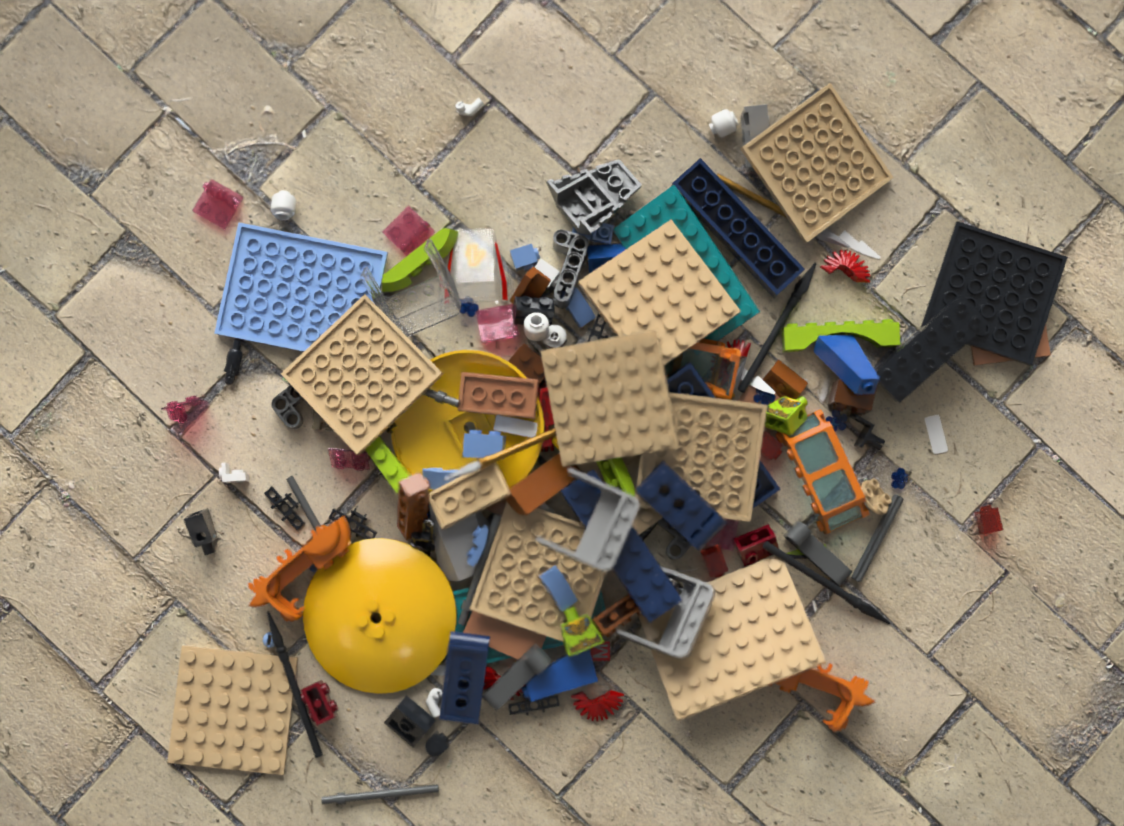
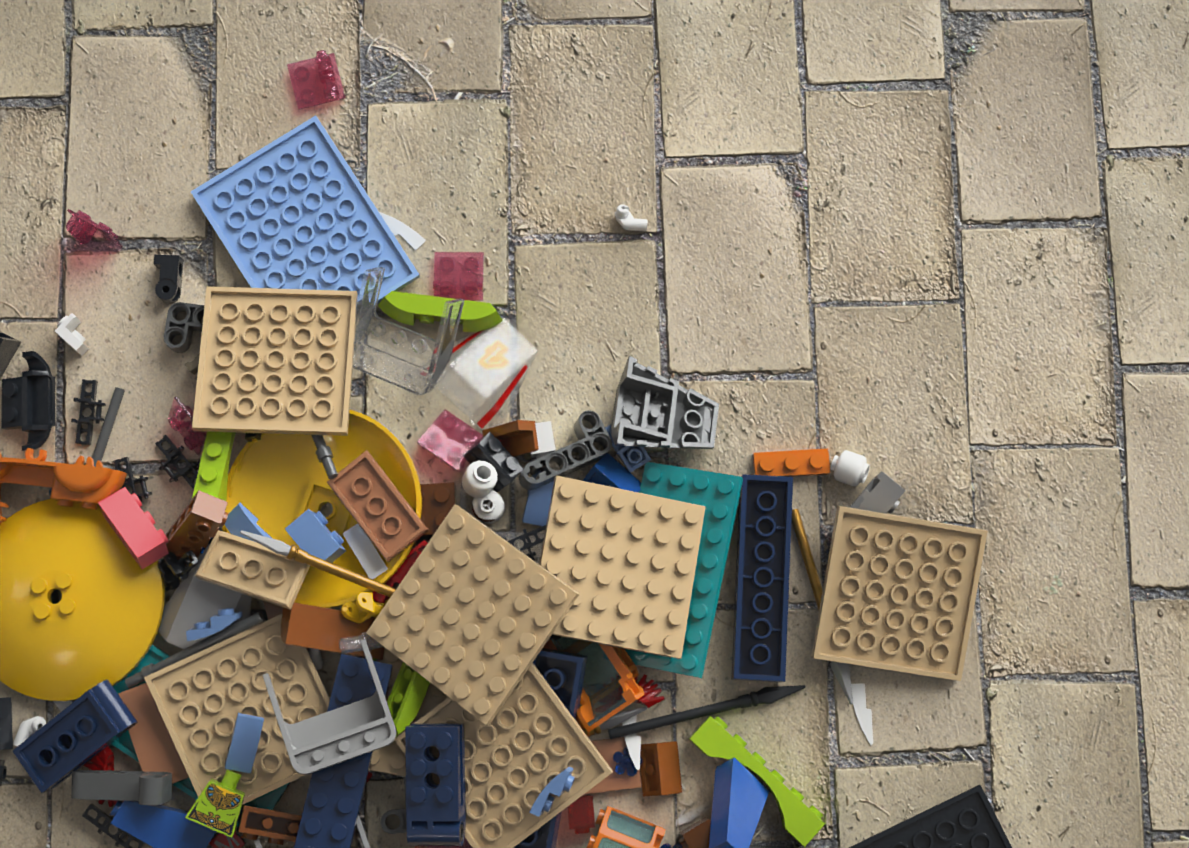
camera: 40 degrees right, 5 degrees down
black piece [224,340,242,385] -> none
white head [270,191,296,220] -> none
clear blue plant [458,297,479,317] -> none
medium blue brick [510,244,540,272] -> none
lime torso [764,396,808,435] -> none
red hair [820,250,871,283] -> none
none -> black plate [1,351,56,451]
none -> coral brick [98,487,169,569]
none -> black leg [154,254,184,304]
none -> black piece [155,435,198,489]
none -> clear pin [339,632,384,655]
none -> yellow piece [341,592,386,623]
none -> white sticker [379,212,426,250]
none -> medium blue slope [529,767,575,817]
none -> orange plate [753,448,830,477]

